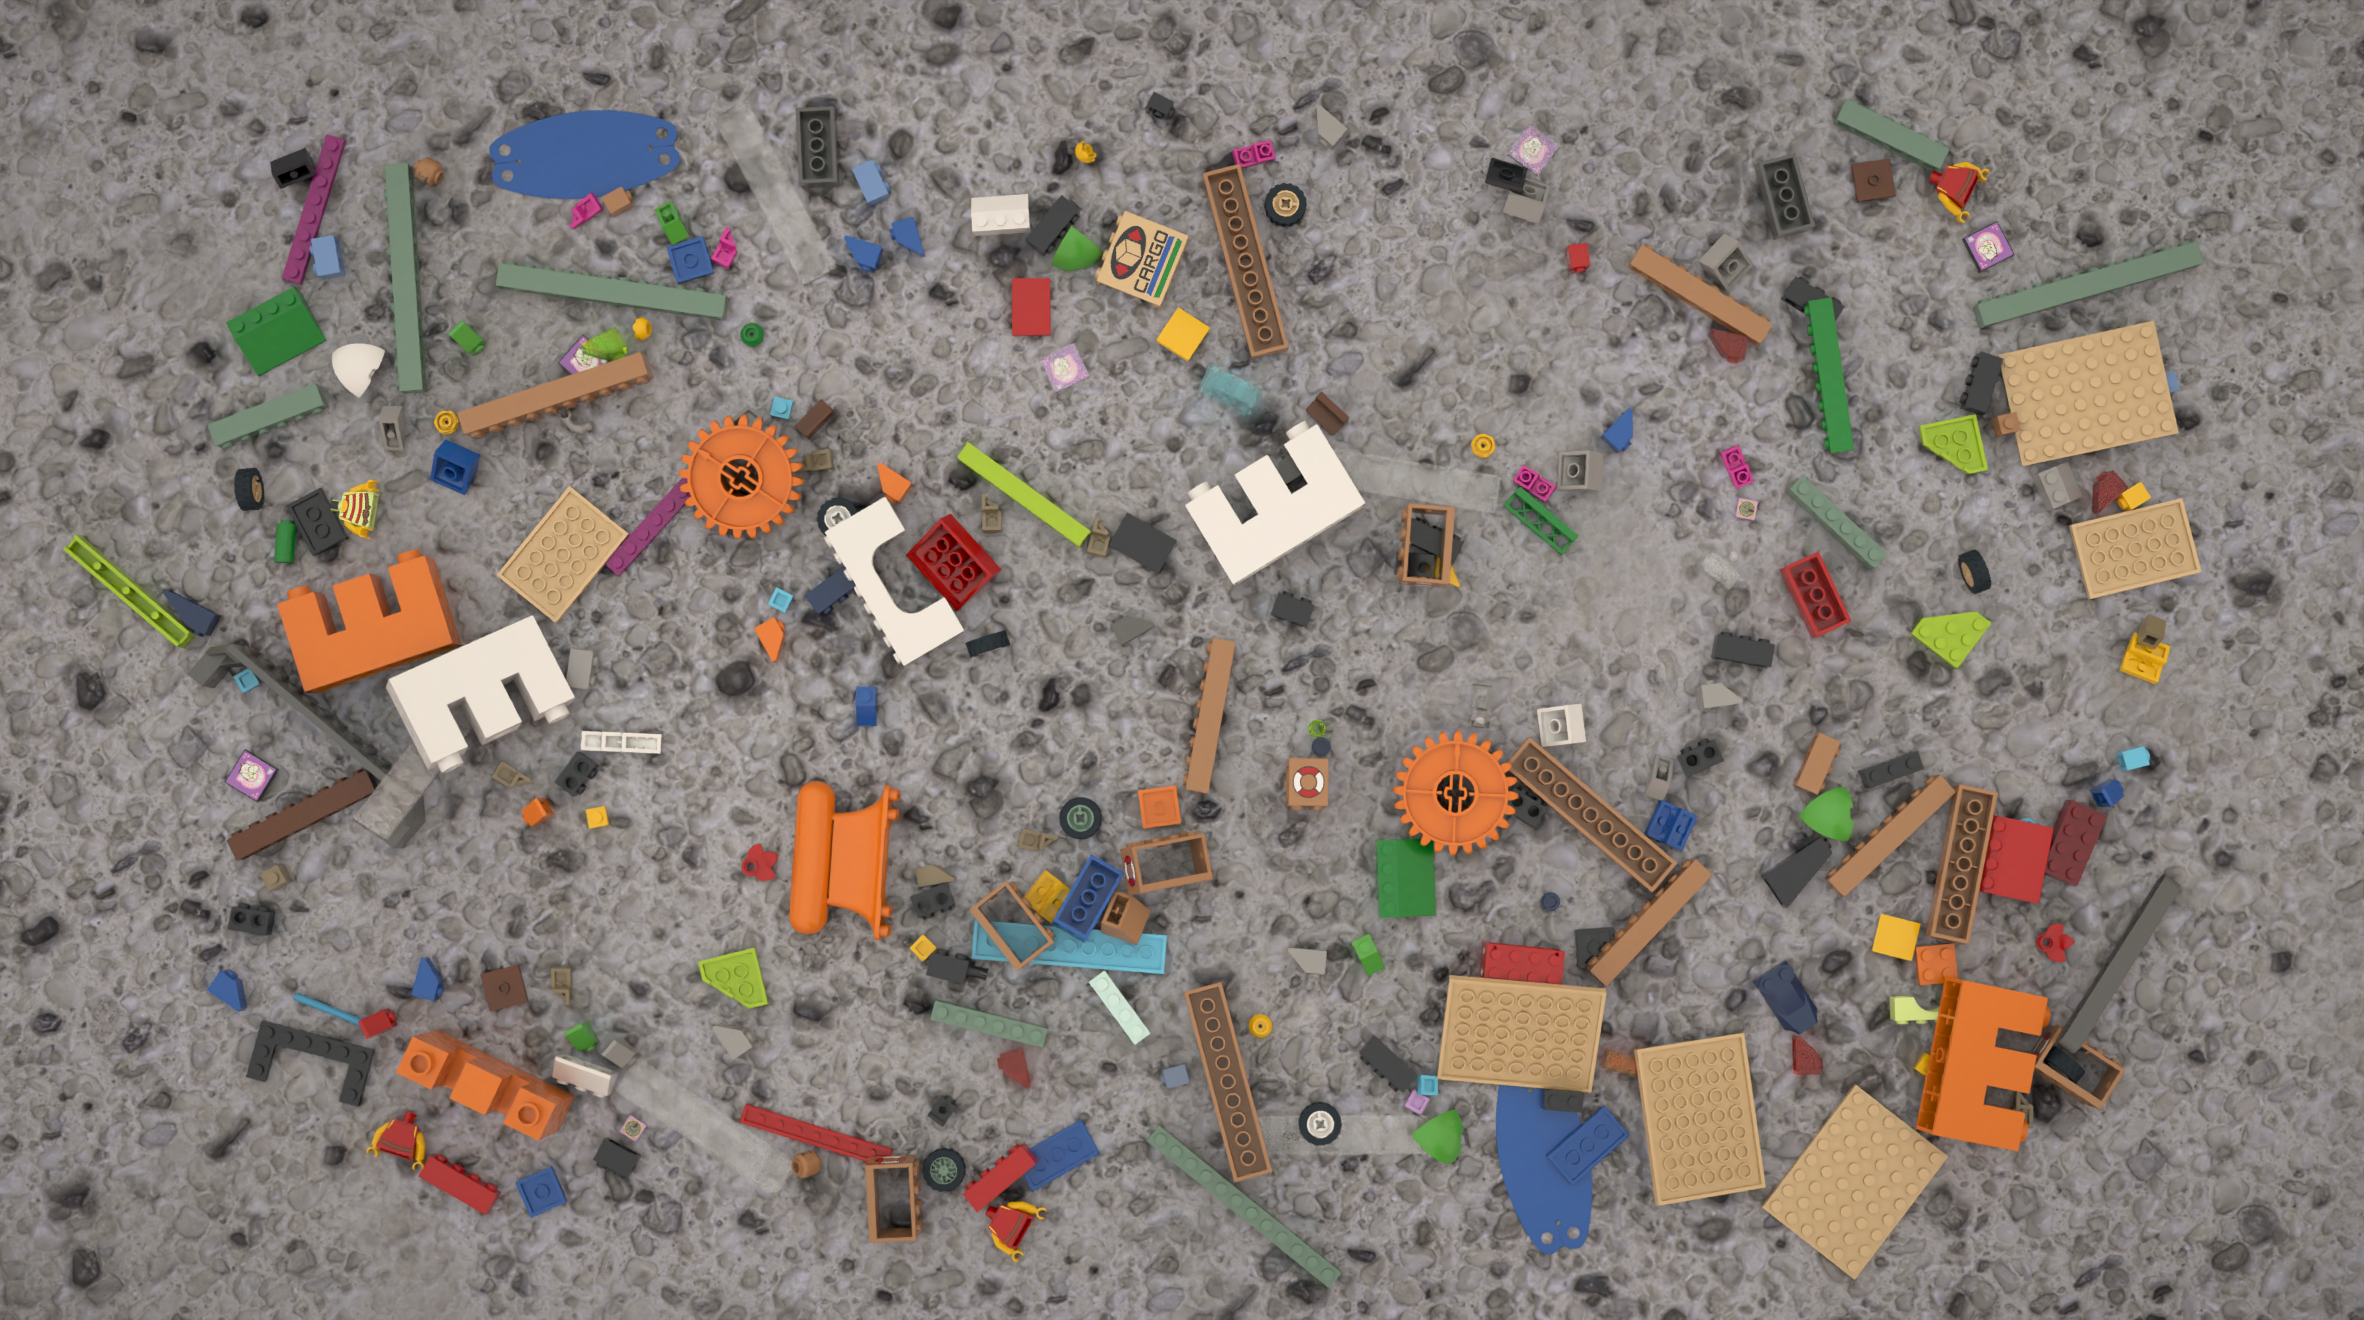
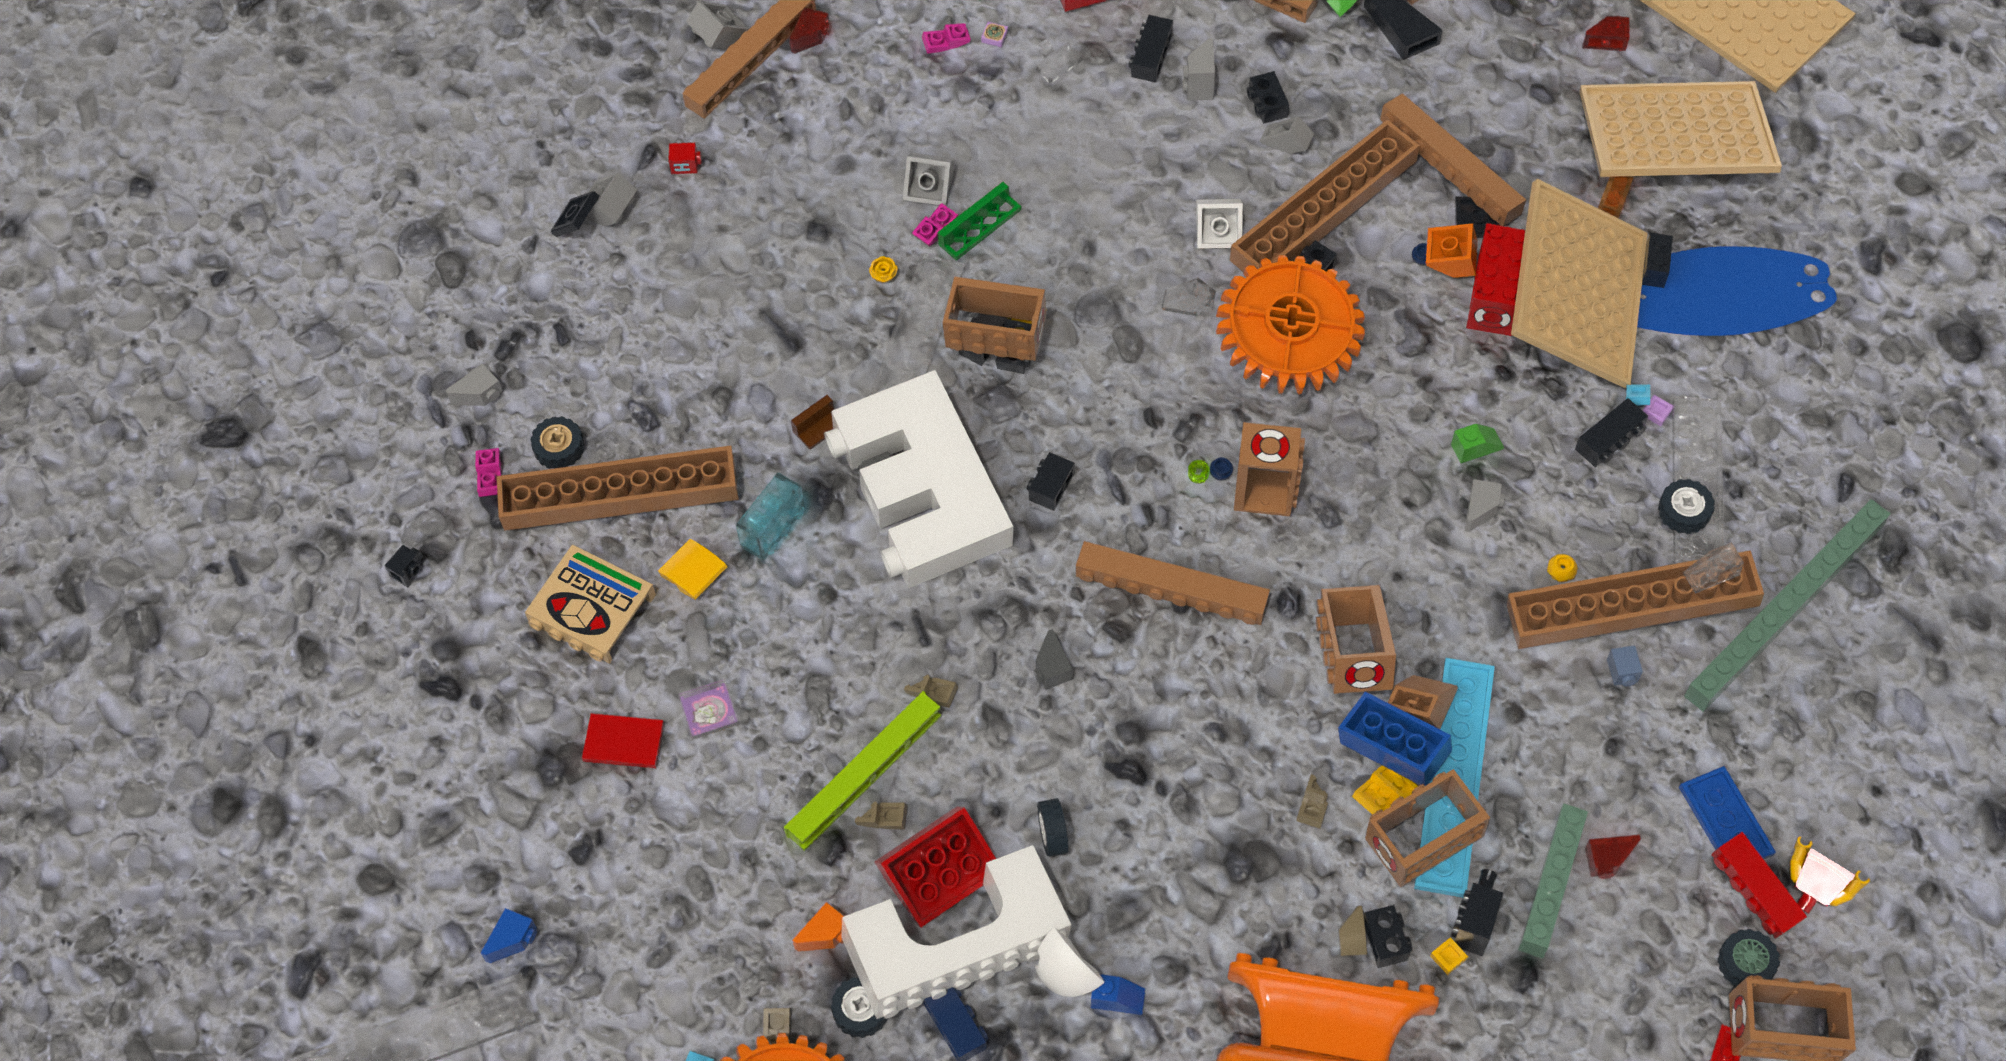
camera: 80 degrees left, 25 degrees down
reddish brown panel [795,399,835,440] -> none
dark grey brick [796,106,840,188] -> none
medium blue brick [852,159,891,207] -> none
blue slope [890,217,925,257] -> none
black brick [927,1095,957,1127] -> none
white slope [971,194,1031,236] -> none
black brick [1026,195,1080,256] -> none
bright green brick [1052,226,1104,271] -> none
black wheel [1059,797,1102,840] -> none
yellow plate [1075,141,1096,163] -> none
light aqua arch [1089,970,1151,1045] -> none
black tile [1108,513,1177,574] -> none
orange plate [1138,785,1181,829] -> none
green slope [1375,839,1436,918] -> none
bright green brick [1411,1109,1463,1164] -> none
clear tile [1507,123,1560,177] -> none
blue tile [1546,1105,1630,1186] -> none
blue slope [1601,408,1633,453] -> none
blue slope [1644,800,1698,851] -> none
dark blue slope [1753,960,1818,1034] -> none
none -> white brick [1035,927,1104,997]
none -> orange slope [1426,223,1478,278]
none -> clear slope [1683,542,1744,594]

